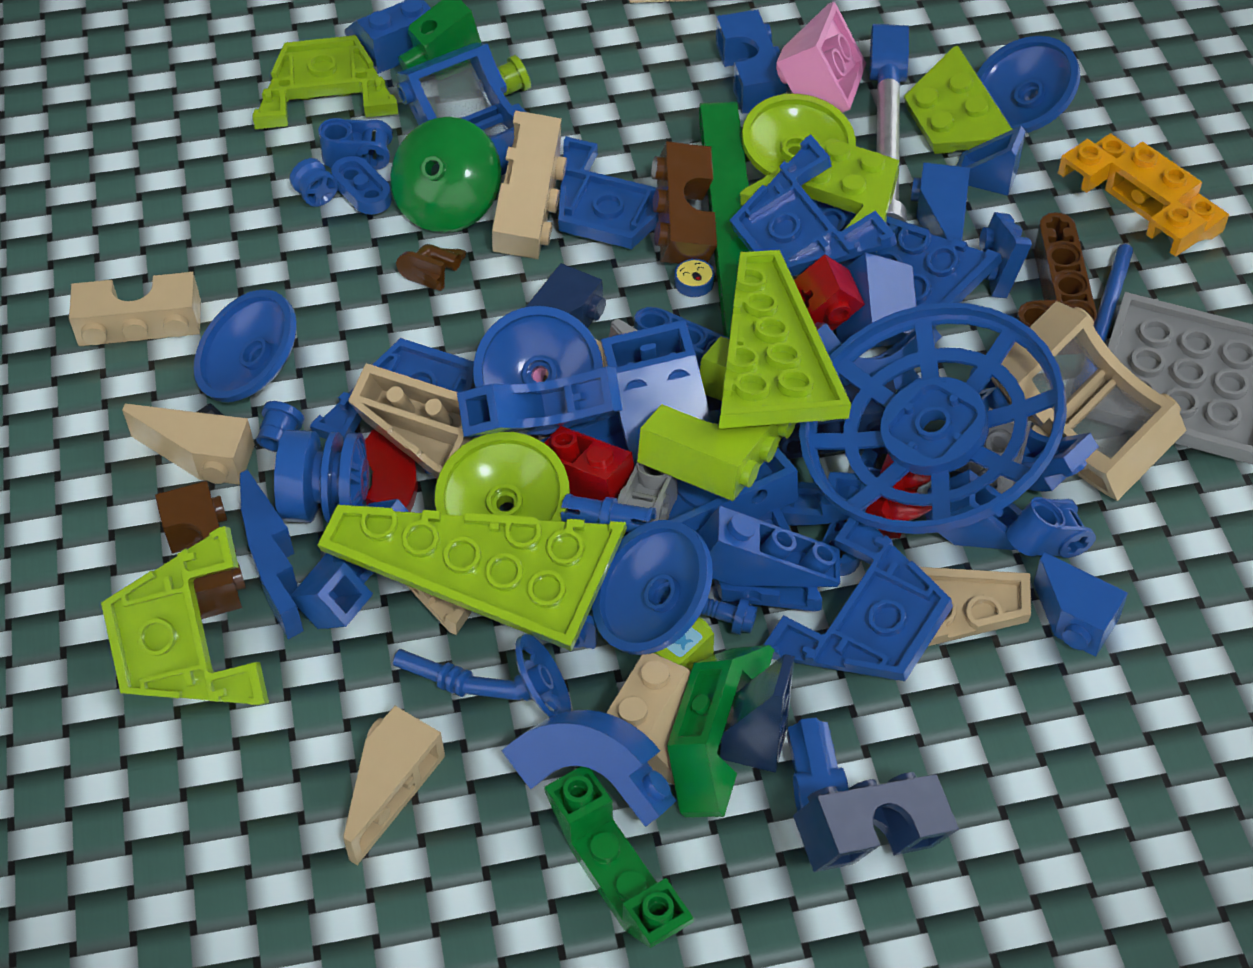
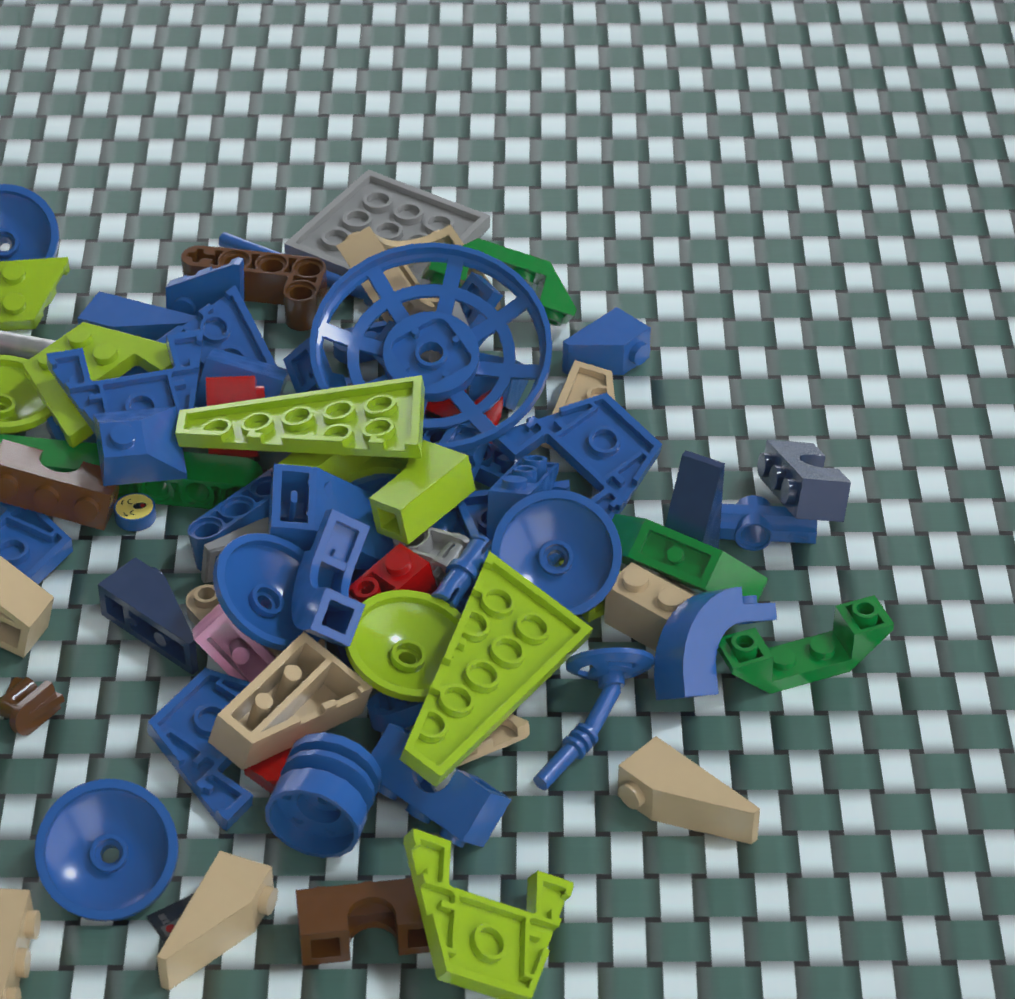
camera: 80 degrees left, 10 degrees down
blue slope [240,469,304,639] -> none
blue piece [256,401,305,452] -> none
blue slope [956,126,1026,196] -> none
blue piece [1006,497,1096,558] -> none
light orange bracket [1058,133,1229,257] -> none
none -> blue slope [93,406,187,486]
none -> green slope [421,238,577,326]

